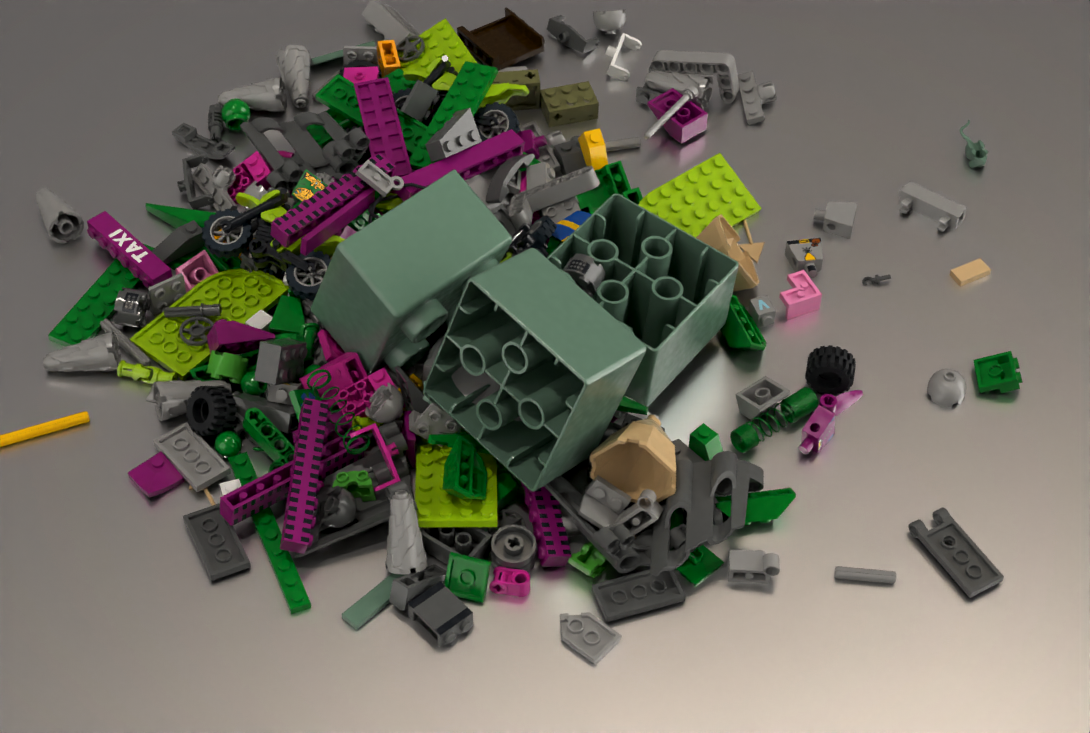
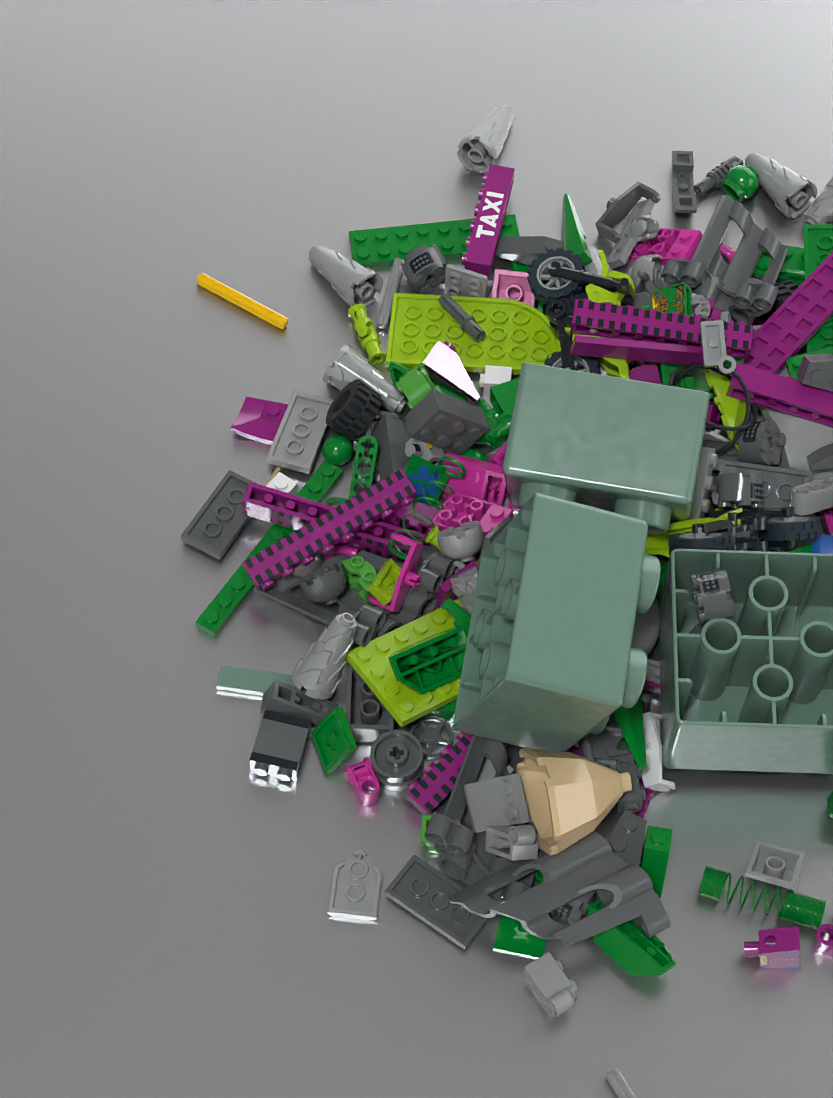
camera: 55 degrees right, 10 degrees up
dark grey wheel [179,316,214,346] -> none
none -> lime plate [368,558,401,606]

